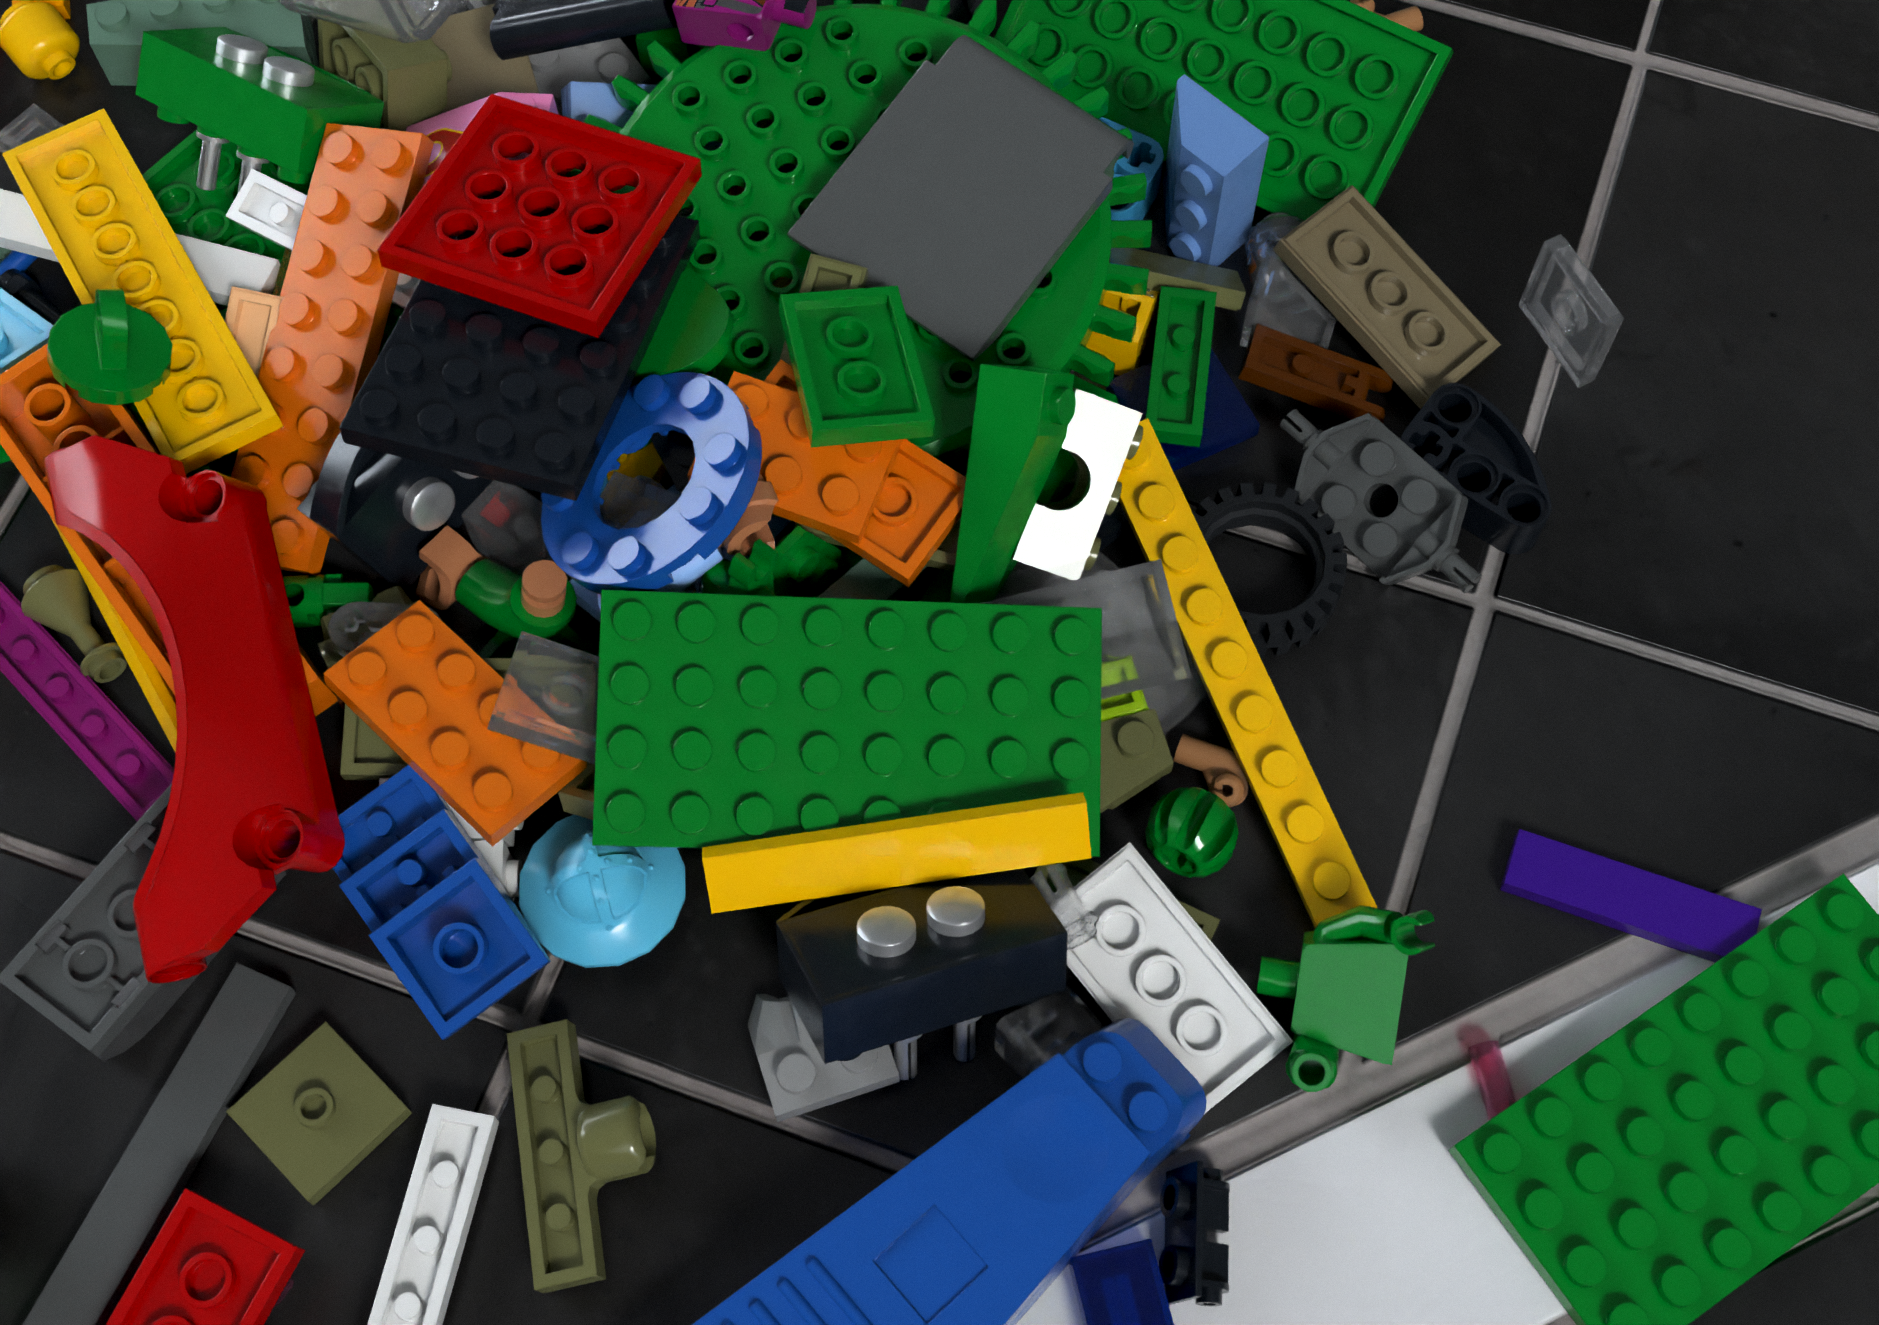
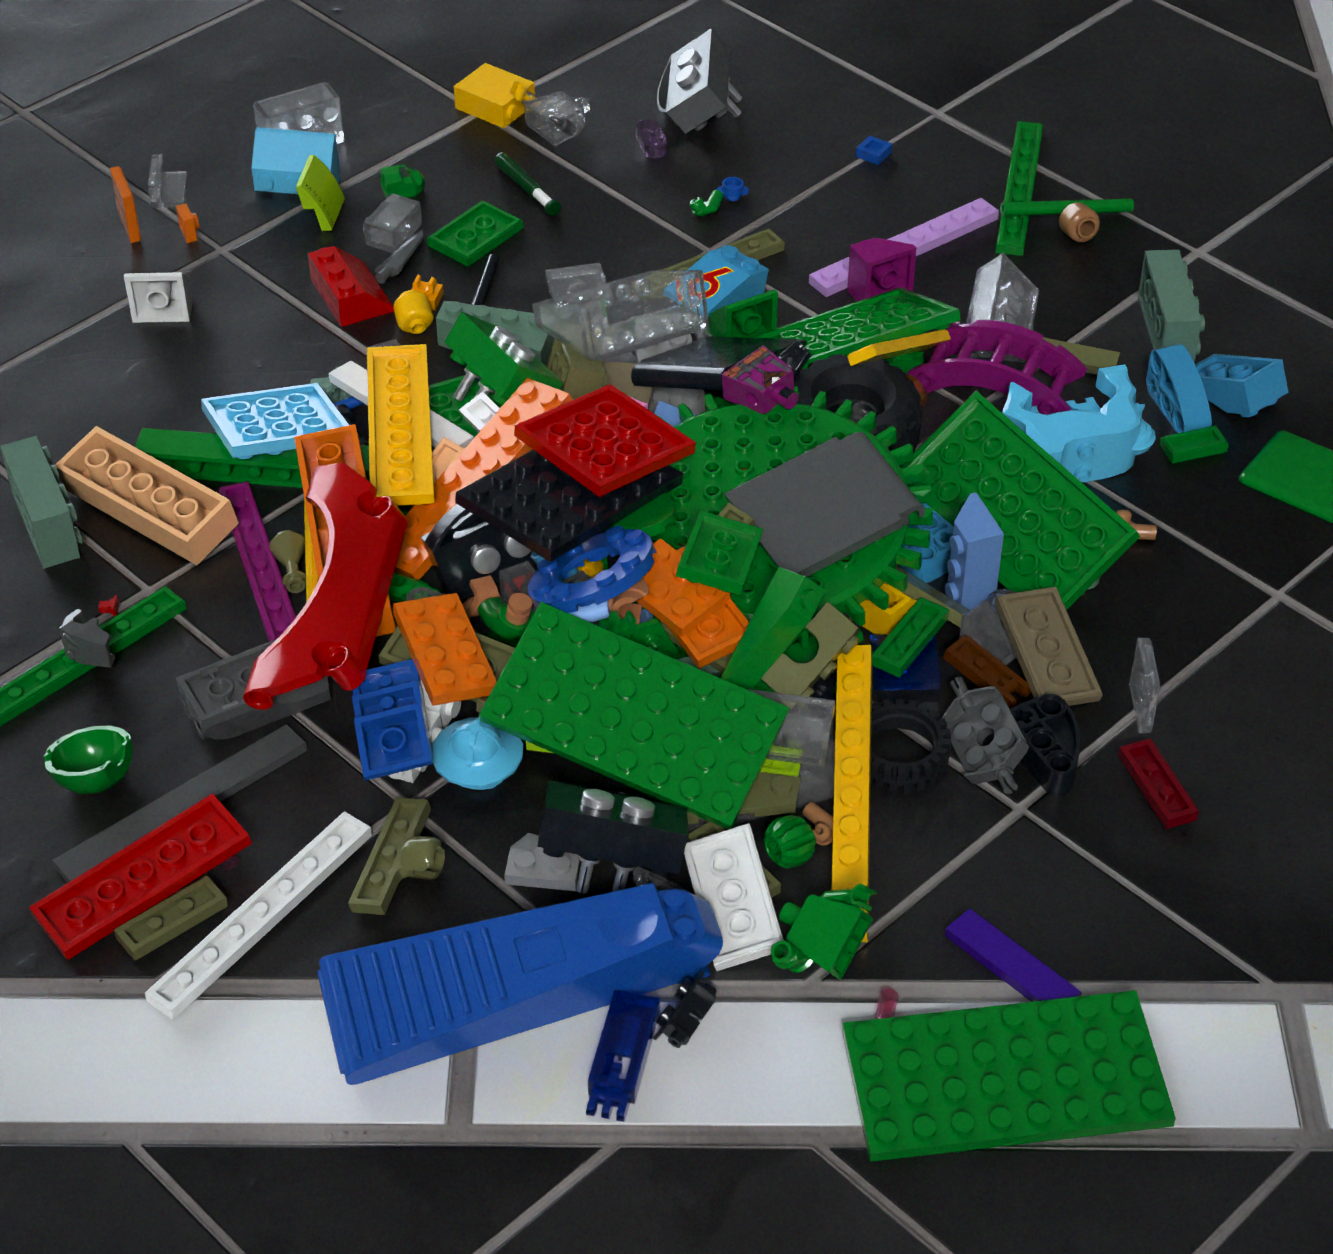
camera: 25 degrees right, 20 degrees down
green tile [47,289,172,405] -> none
olive plate [226,1021,413,1206] -> none
clear tile [487,631,599,764] -> none
yellow tile [702,792,1092,914] -> none
clear pin [1030,864,1097,950] -> none
none -> dark red plate [1118,738,1199,829]

